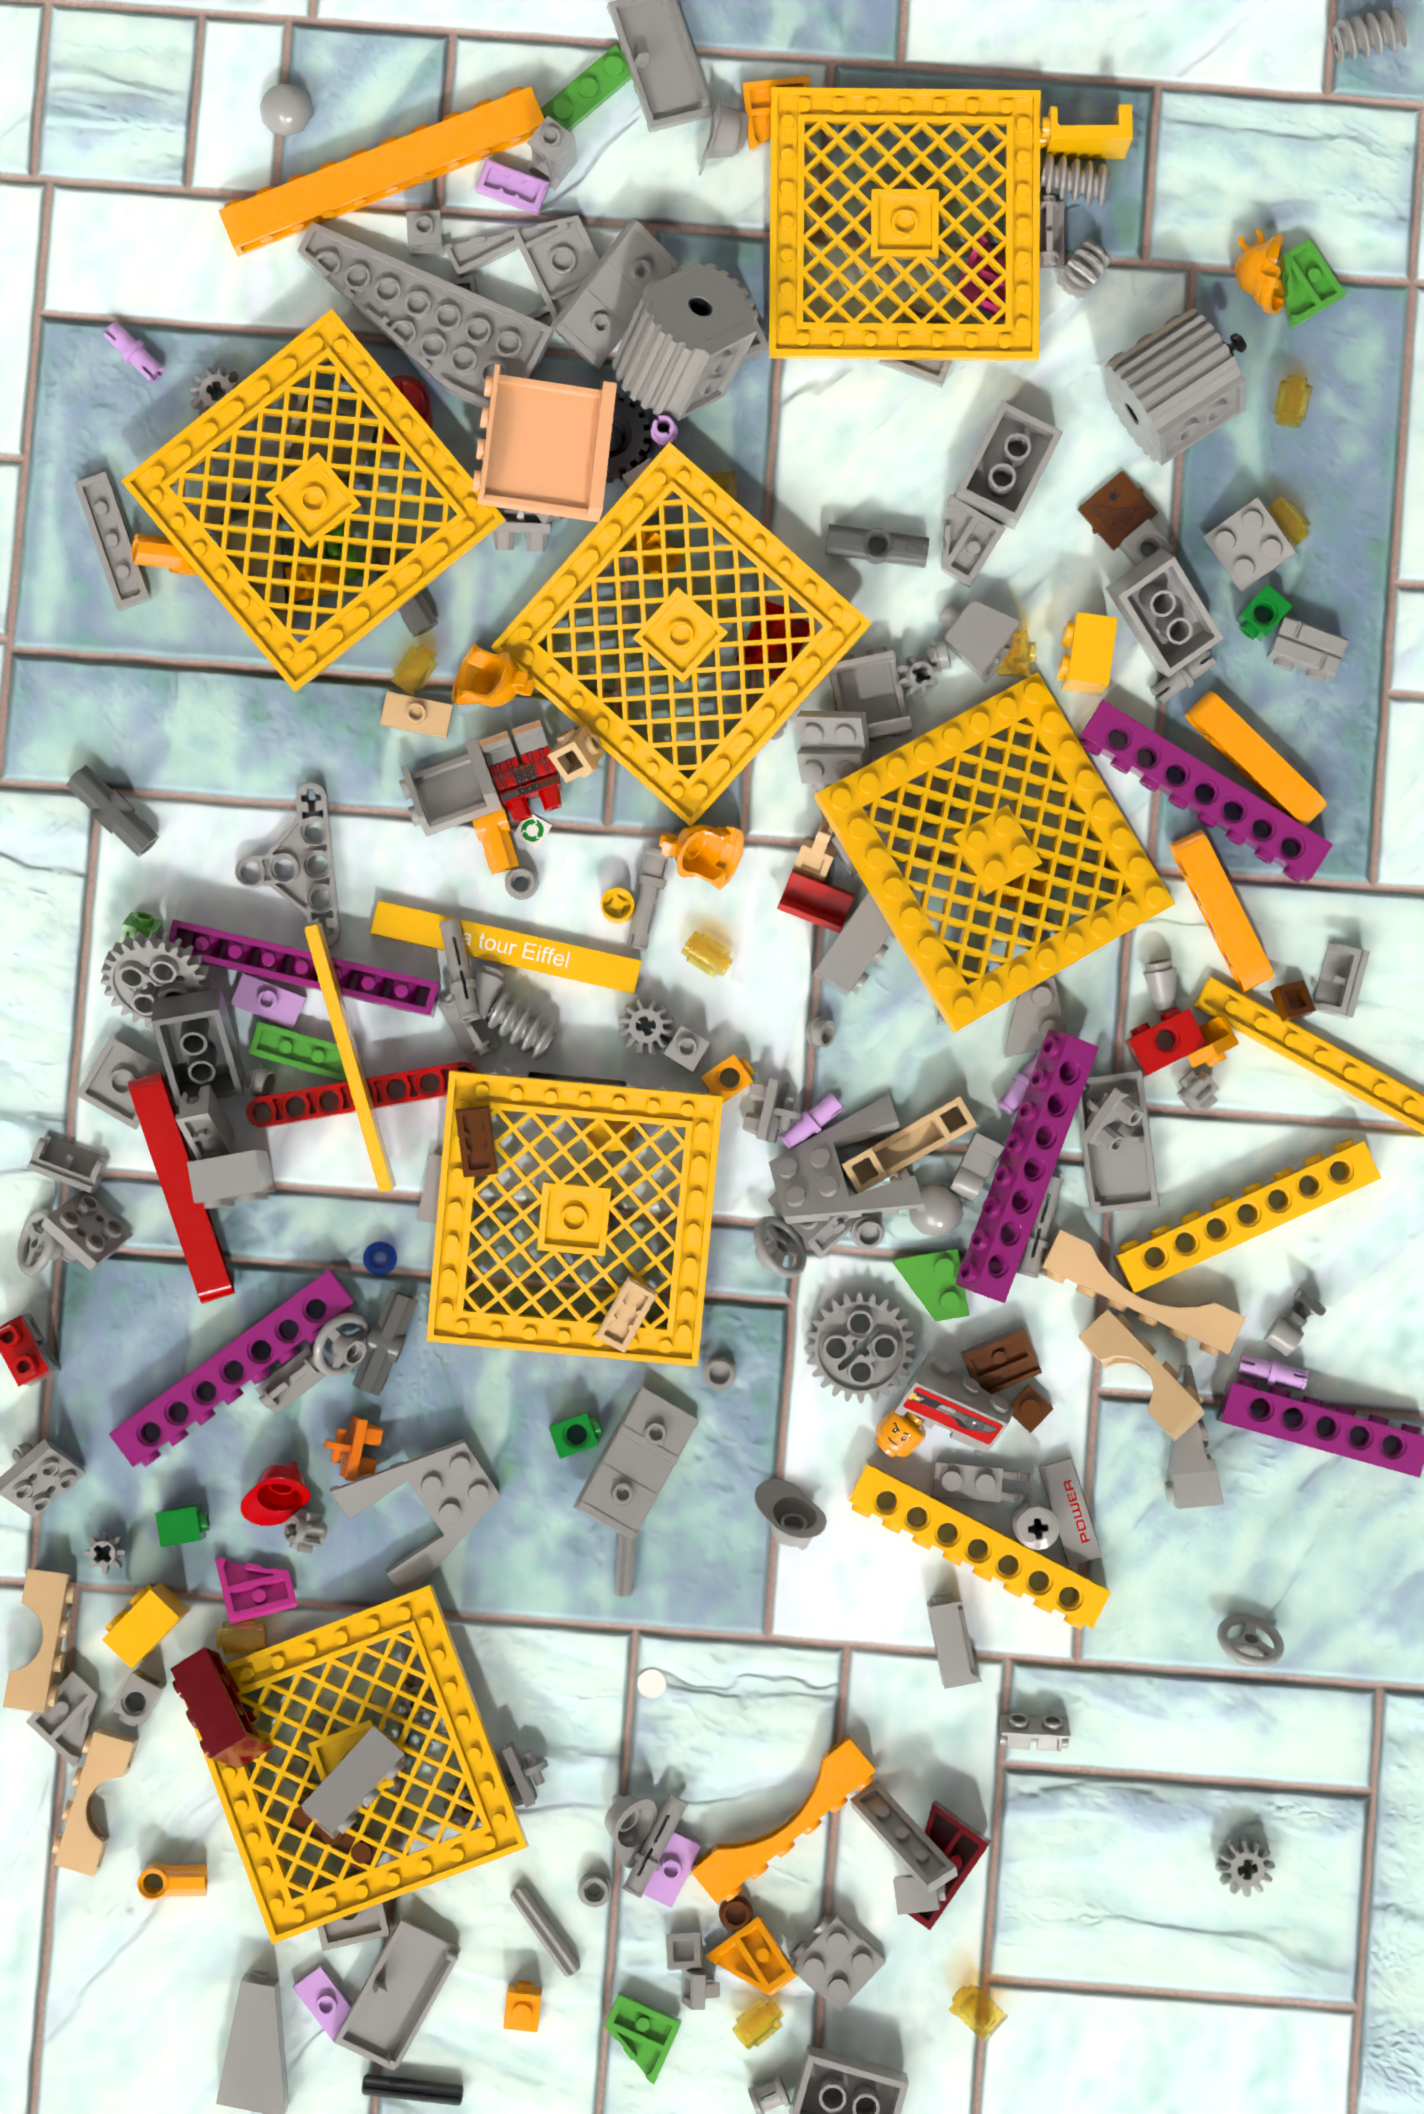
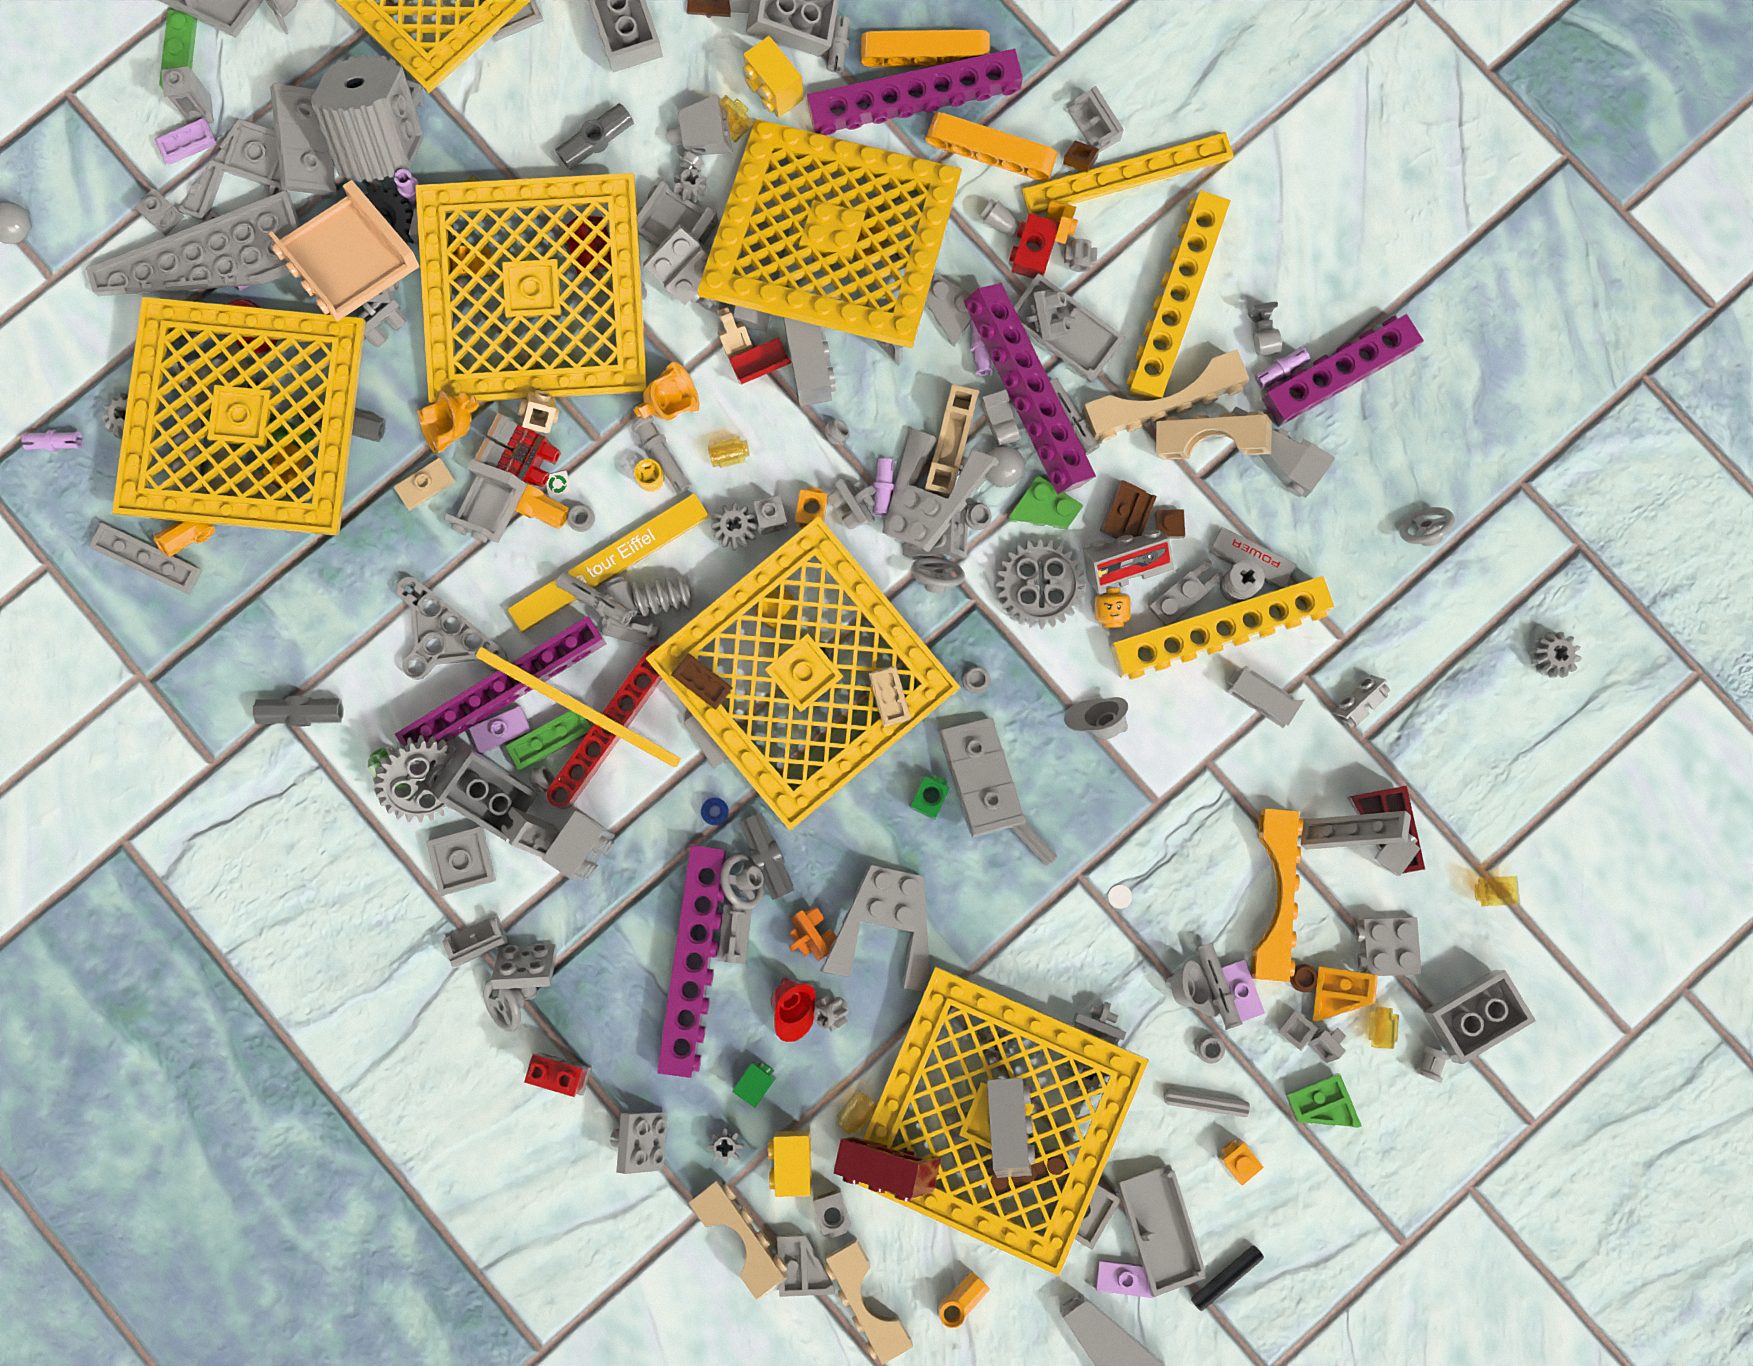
camera: 45 degrees left, 5 degrees down
red beam [127,1071,235,1304] -> none
dark pink wing [215,1557,297,1624] -> none
light orange brick [218,86,544,257] -> none
clear yellow brick [390,644,438,696] -> none
light grey wing [941,495,1006,588] -> none

